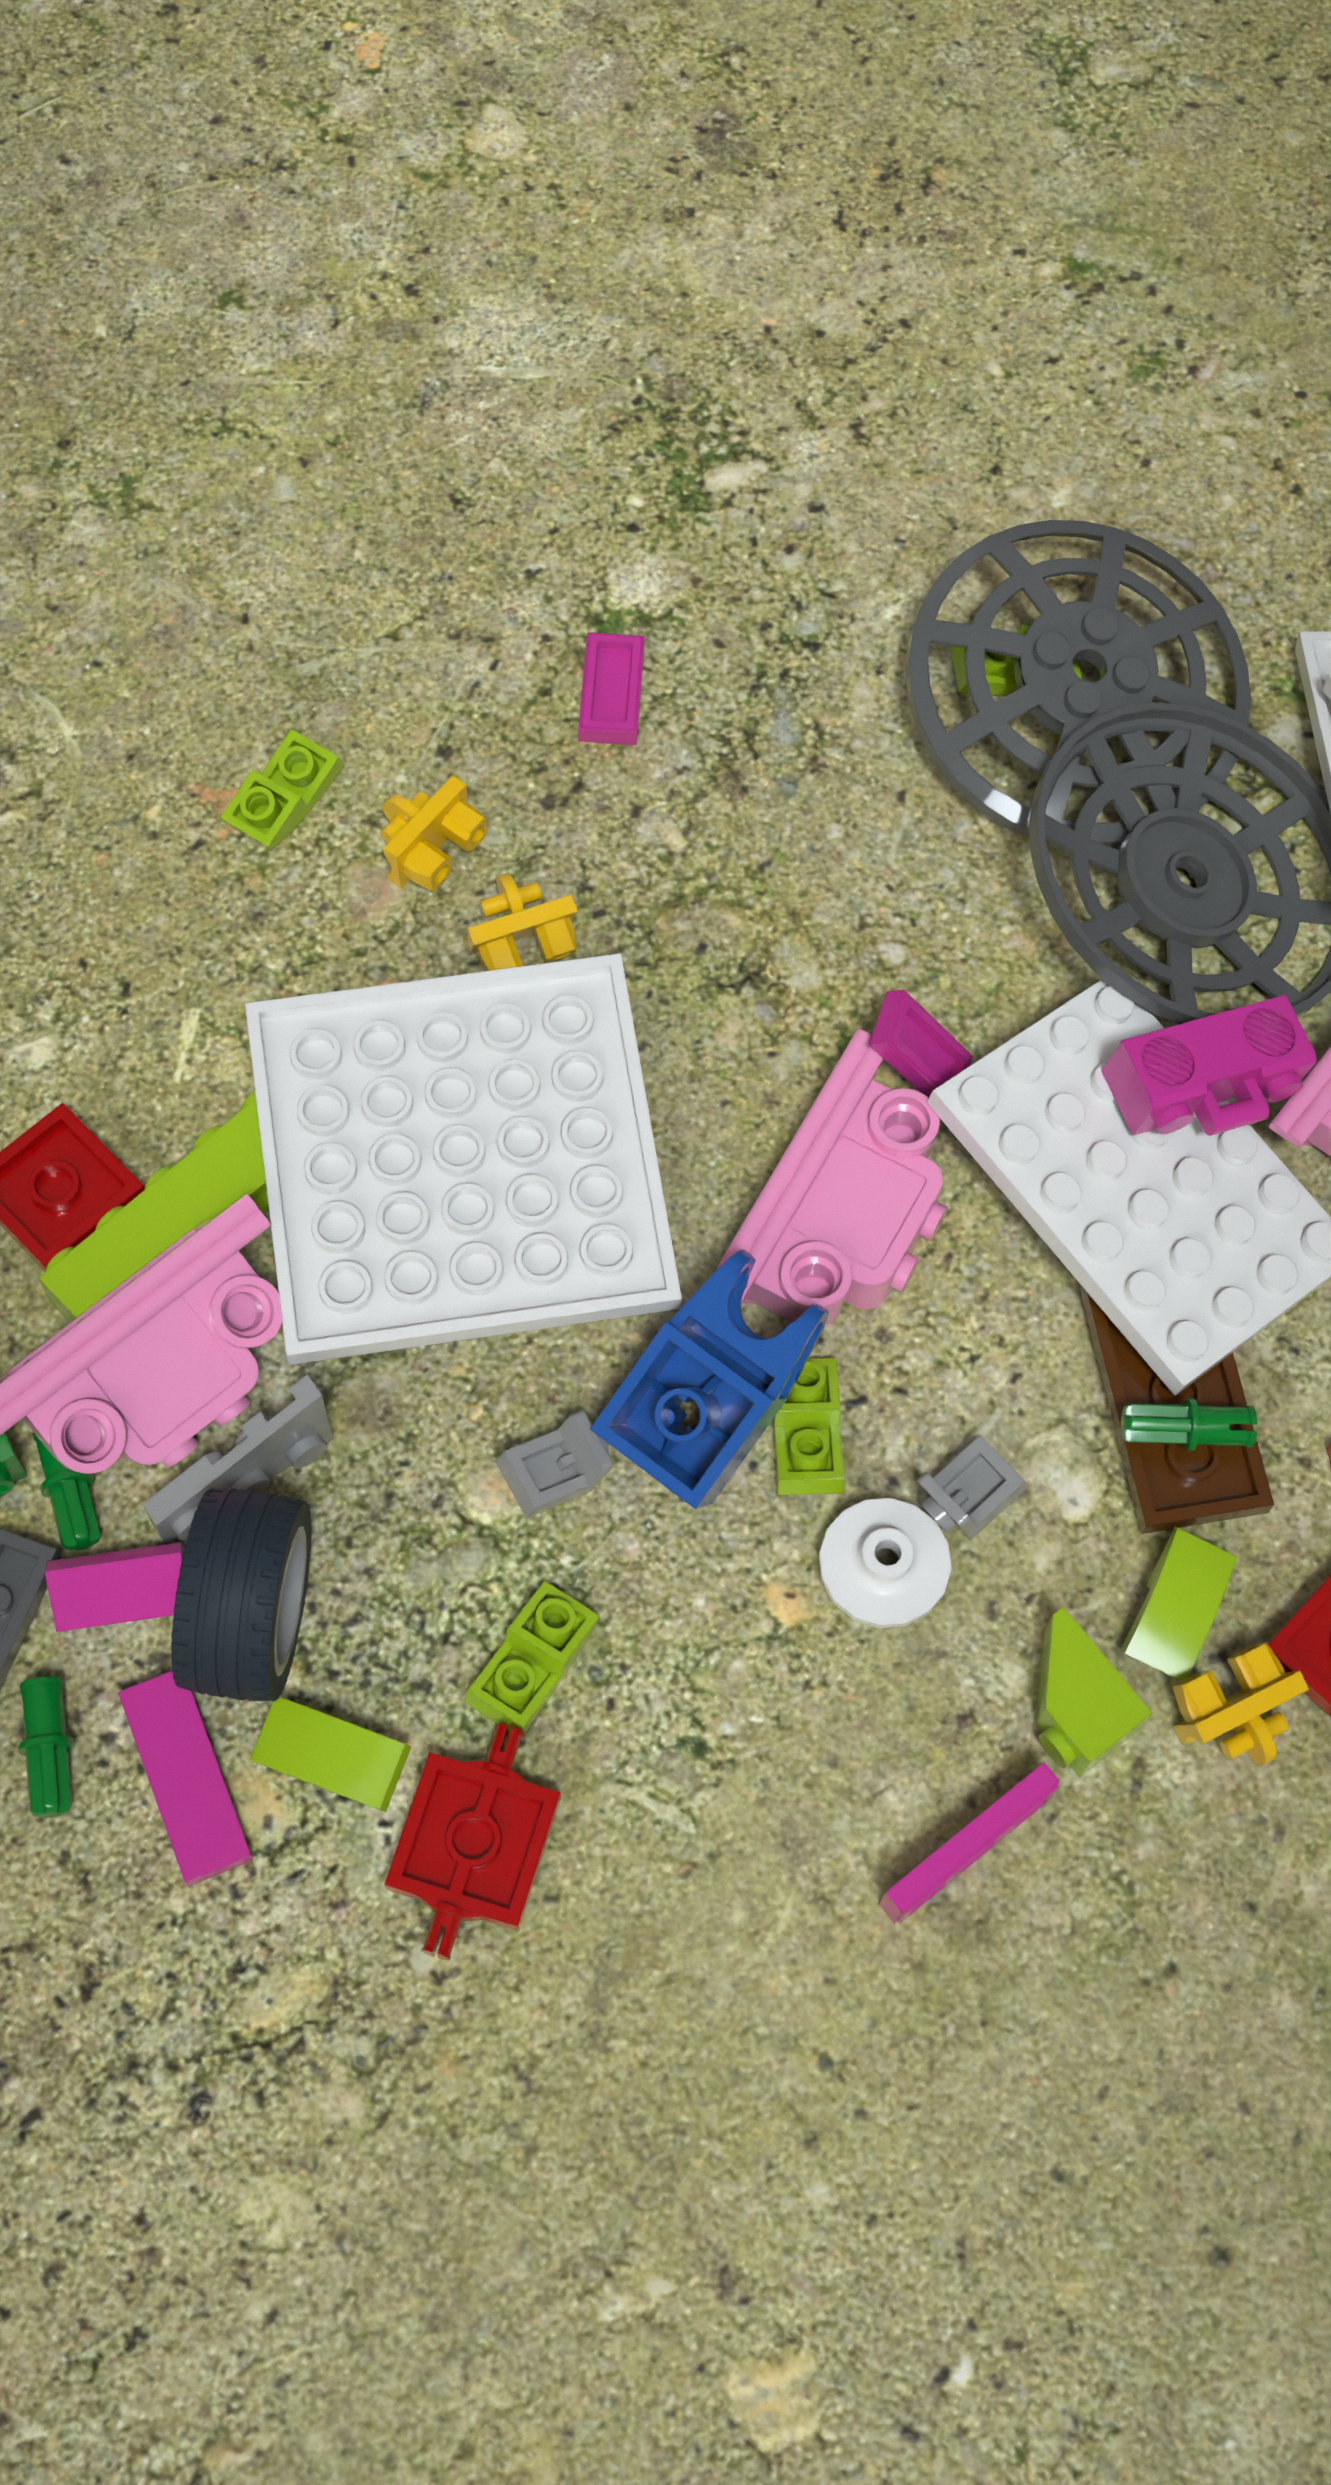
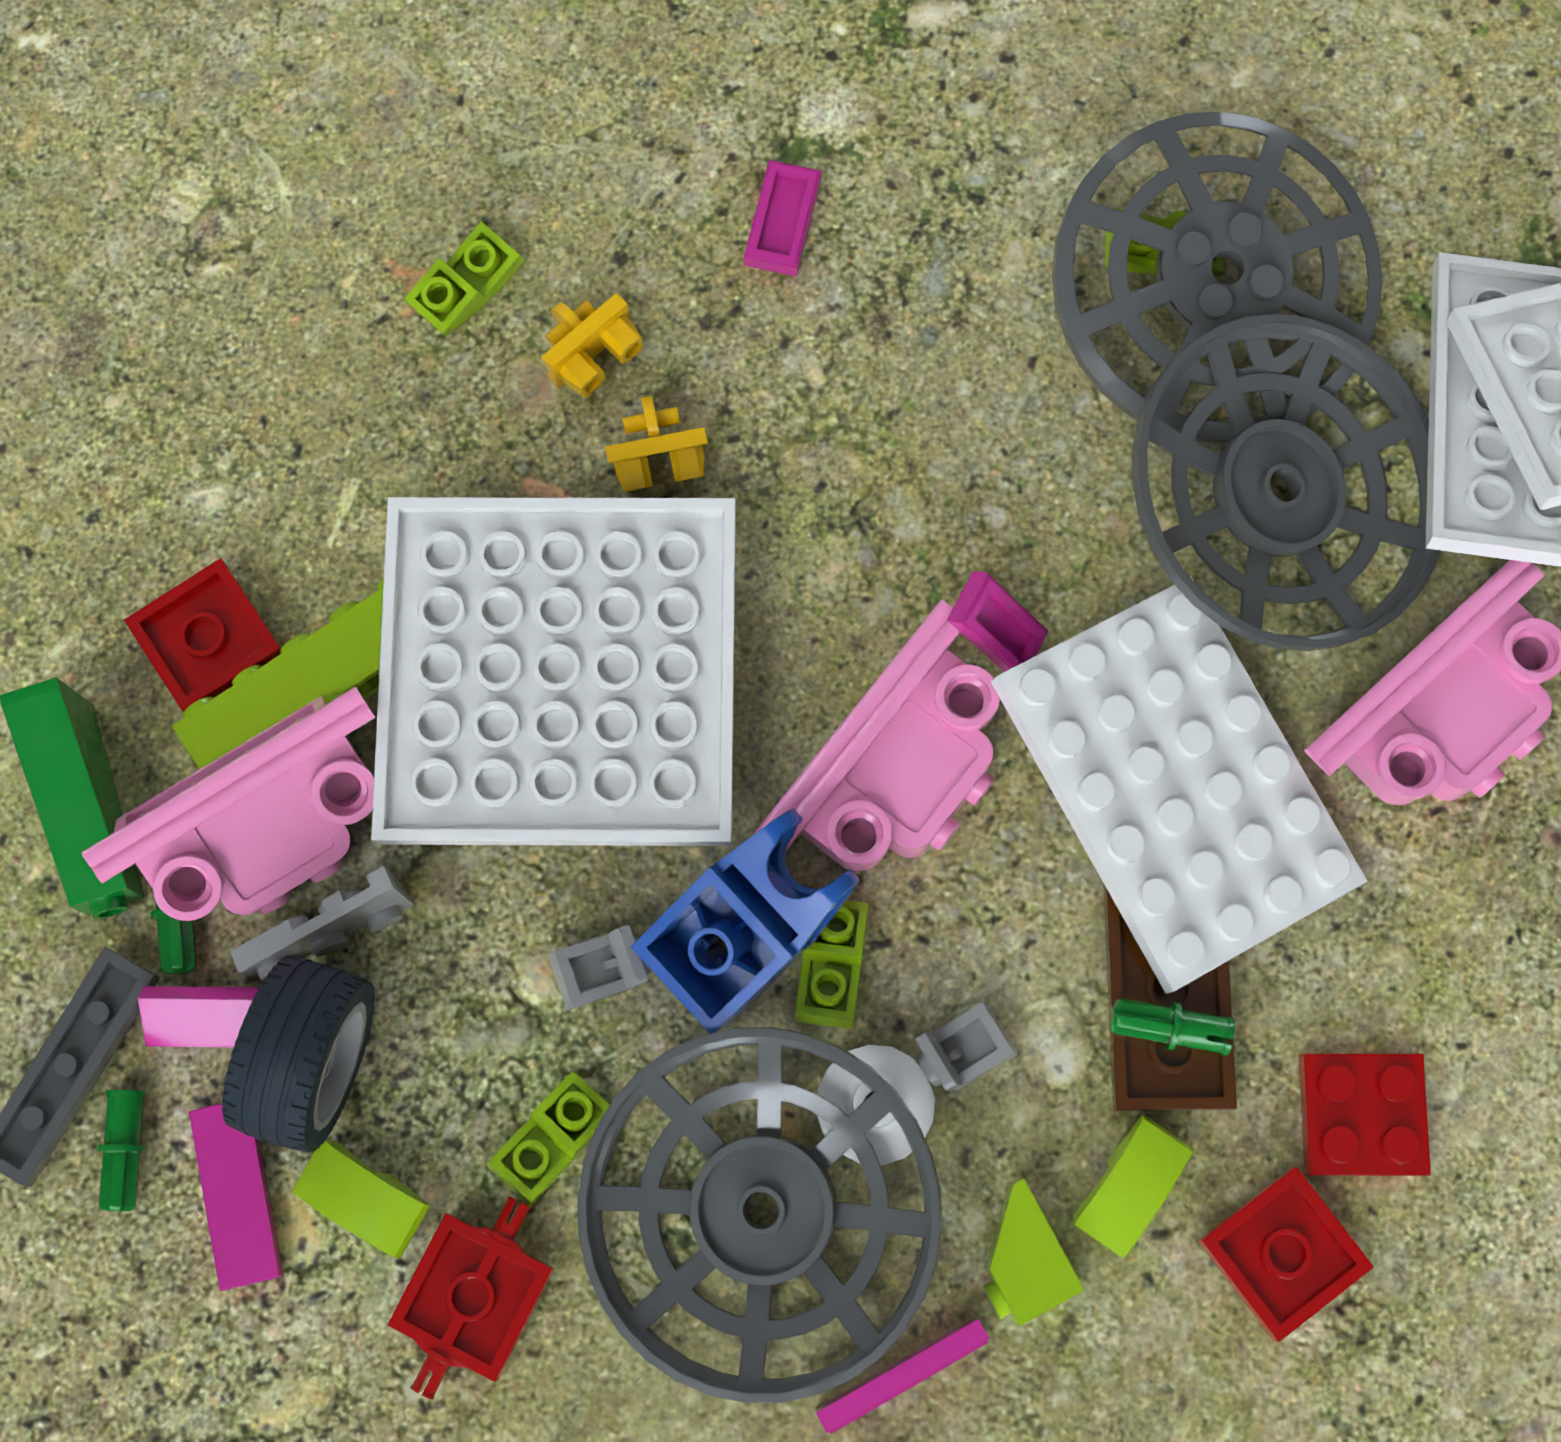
camera: 15 degrees right, 10 degrees up
dark pink piece [1101,995,1317,1136] -> none
yellow hips [1172,1643,1309,1766] -> none
none -> dark grey dish [577,1027,943,1403]

